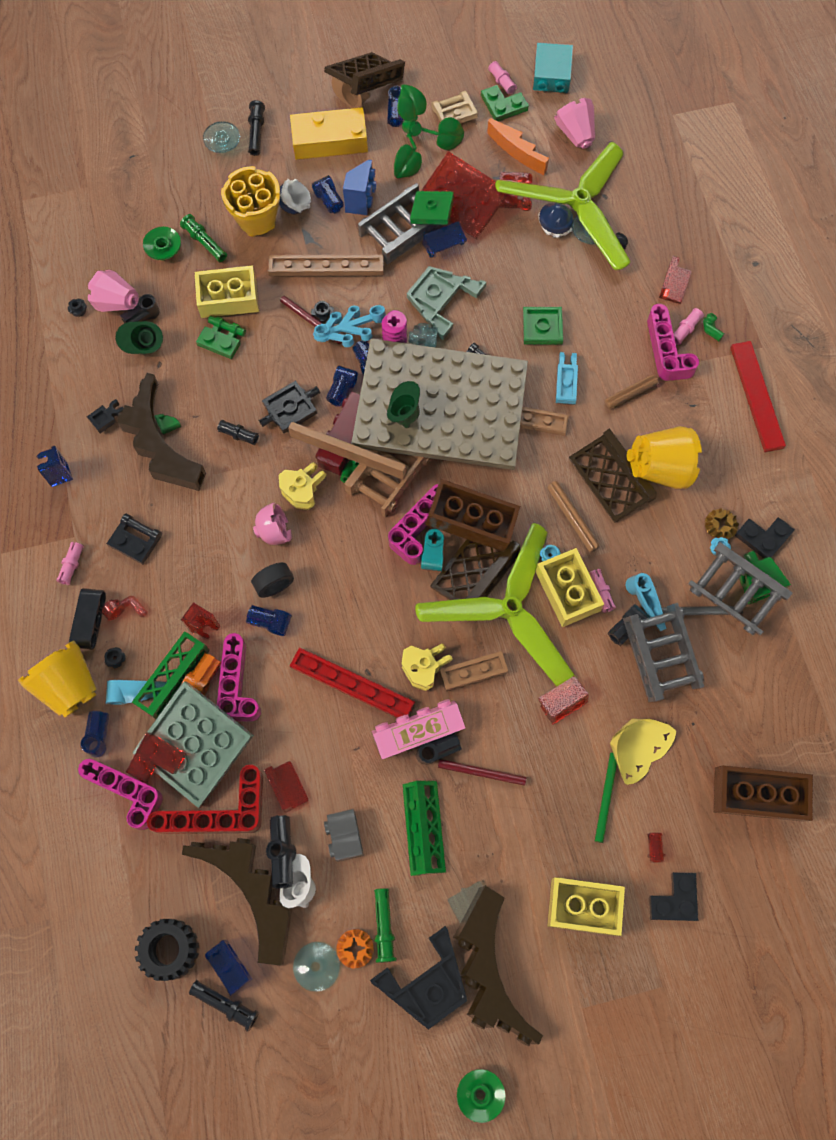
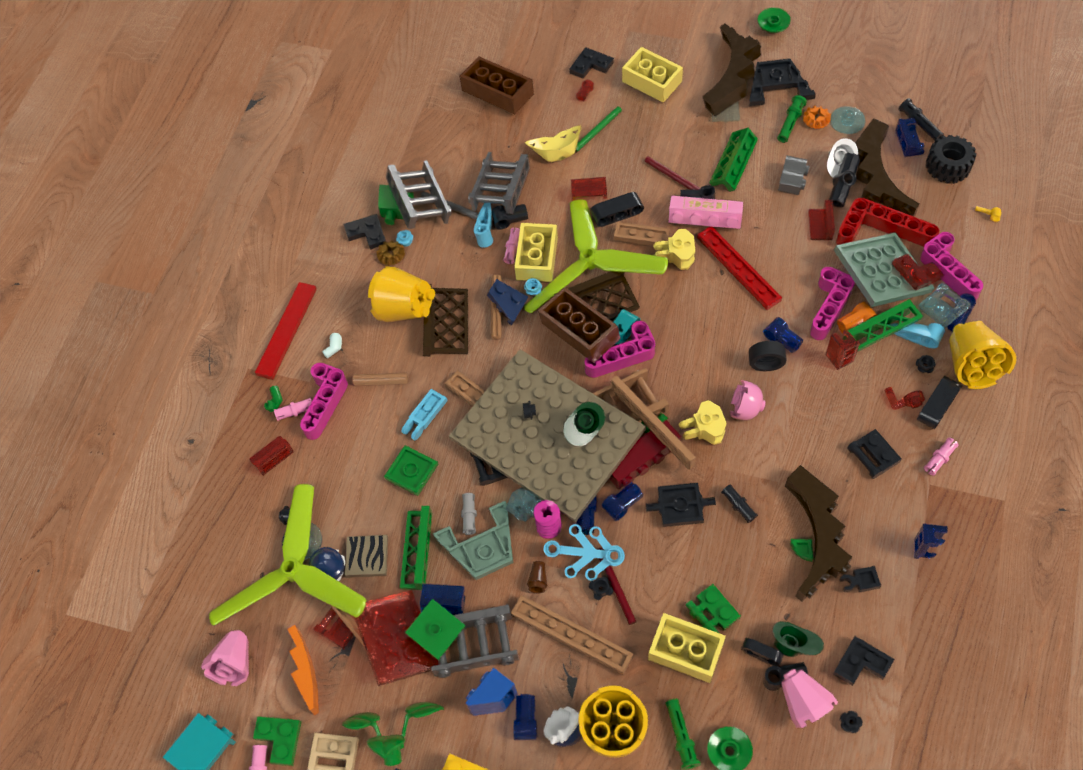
camera: 145 degrees left, 10 degrees down
none -> light aqua arm [322,333,342,359]
none -> dark tan tile [345,535,388,578]
none -> green fence [400,506,433,590]
none -> light grey pin [461,493,477,535]
none -> dark blue wing [487,279,528,325]
none -> black plate [523,400,536,420]
none -> reddish brown cone [527,561,548,594]
none -> black beam [590,192,644,227]
none -> black beam [741,638,784,666]
none -> black plate [833,636,895,686]
none -> clear light blue plate [918,283,971,328]
none -> yellow hand [975,206,1001,222]

